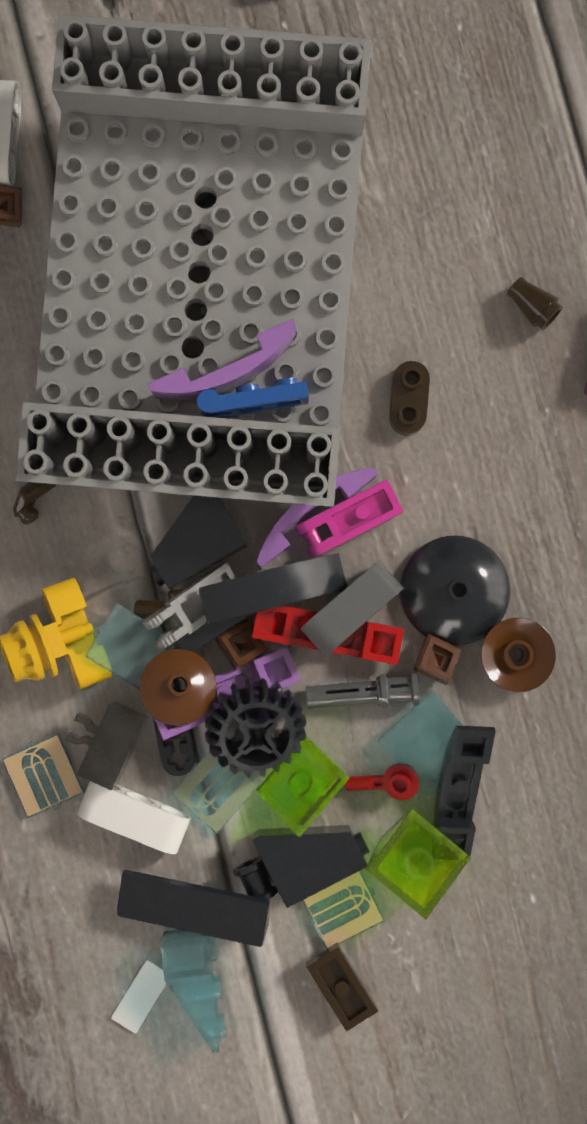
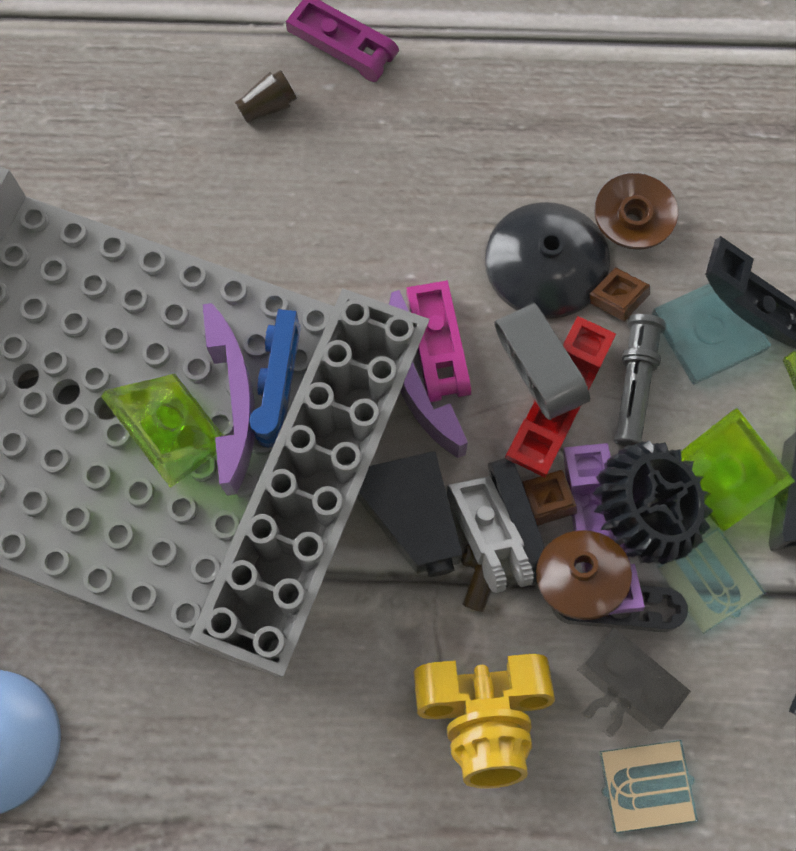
camera: 70 degrees left, 15 degrees down
dark brown arm [13,482,56,525] -> none
white beam [77,777,191,854] -> none
clear light blue piece [85,603,165,689] -> none
black slope [198,553,347,625] -> none
red plate [345,763,420,800] -> none
dark brown plate [389,361,430,436] -> none
none -> clear neon green slope [101,374,224,488]

